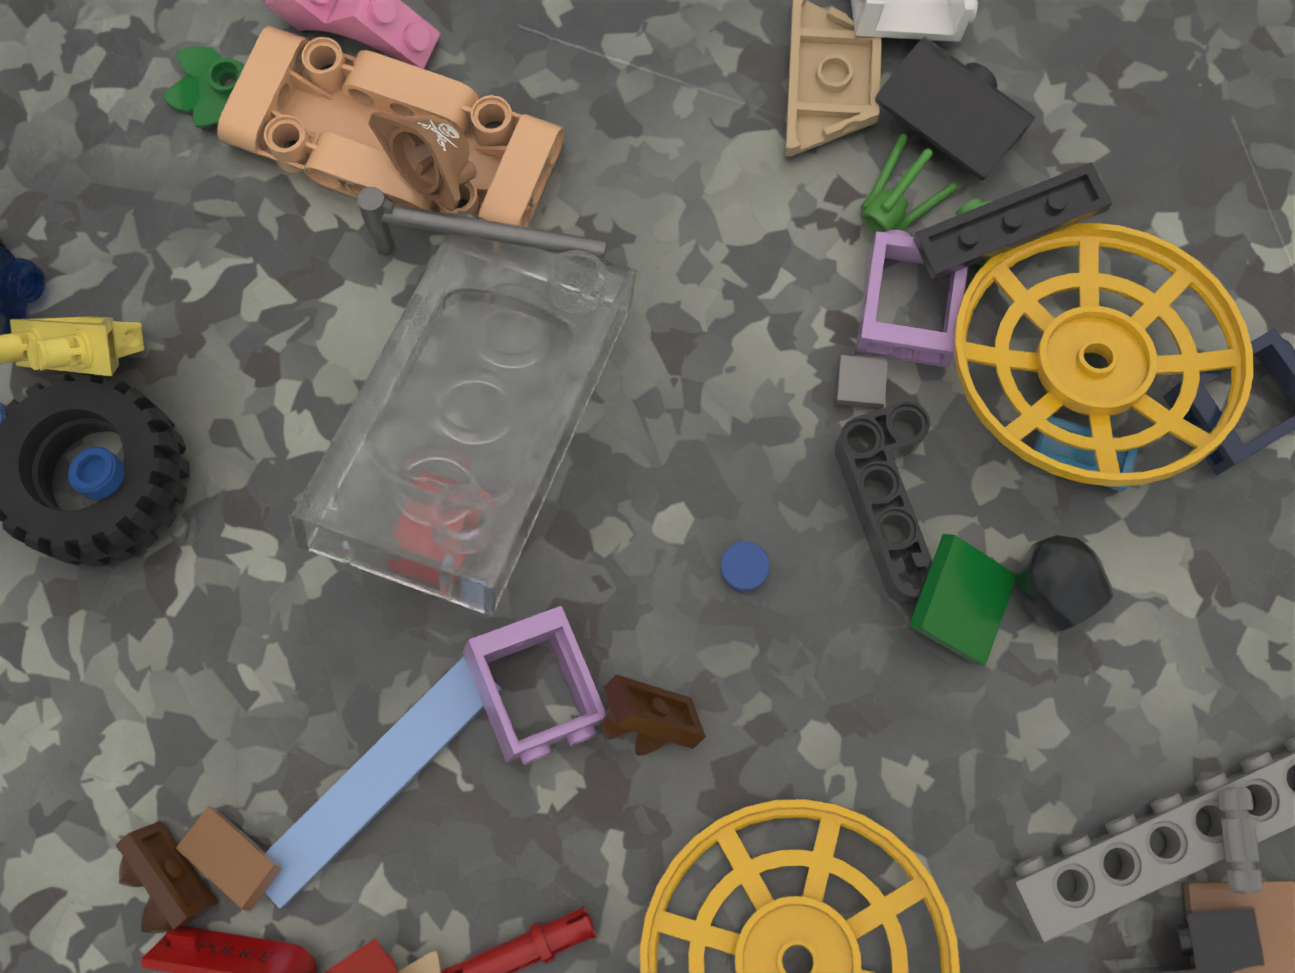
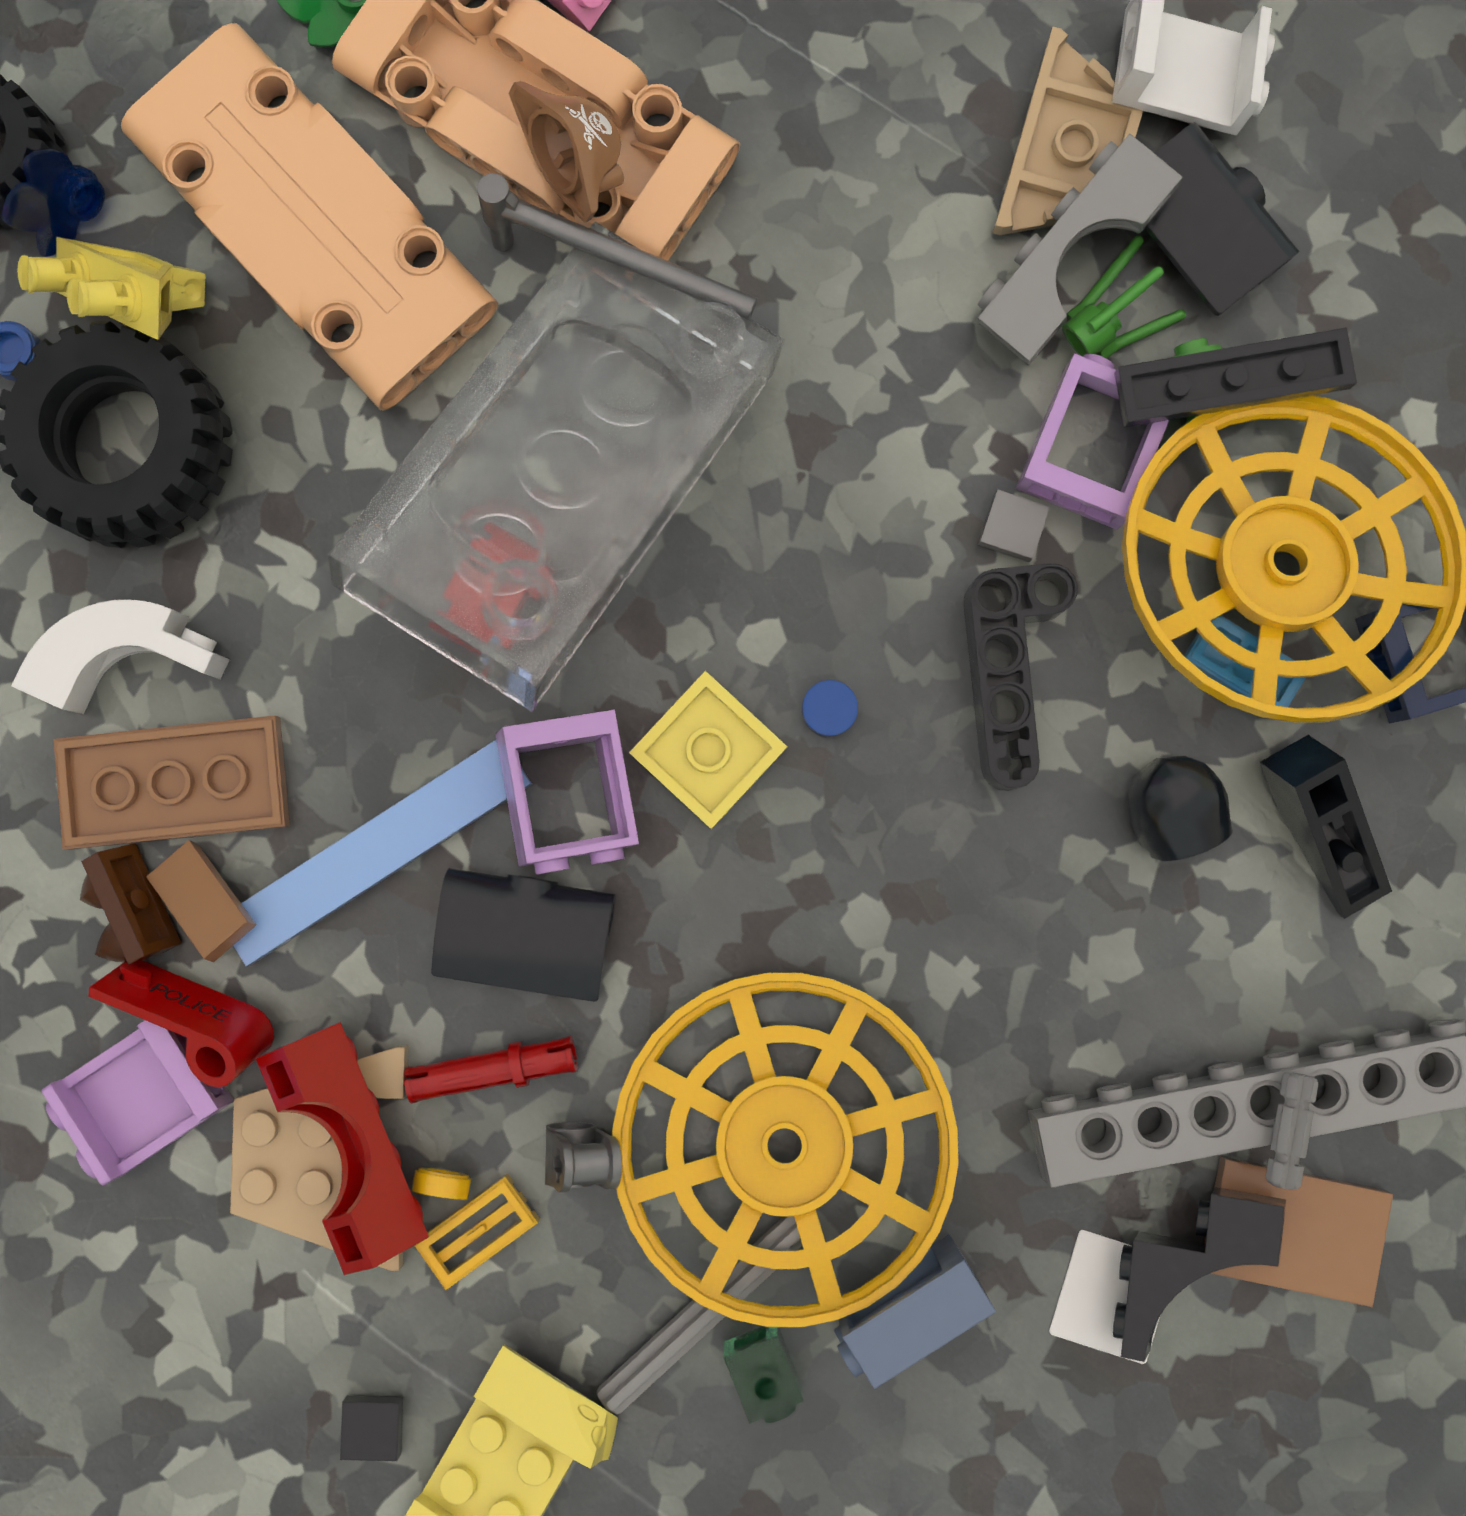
camera: 15 degrees right, 10 degrees up
blue tile [68,446,125,500] -> none
reddish brown tile [602,674,706,756] -> none
green tile [909,534,1017,666] -> none
none -> white arch [11,599,230,714]
none -> medium nougat tile [54,716,290,850]
none -> light nougat panel [121,23,498,411]
none -> black panel [431,868,616,1002]
none -> light yellow plate [629,671,788,829]
none -> light grey arch [977,133,1183,365]
none -> black slope [1260,735,1392,919]

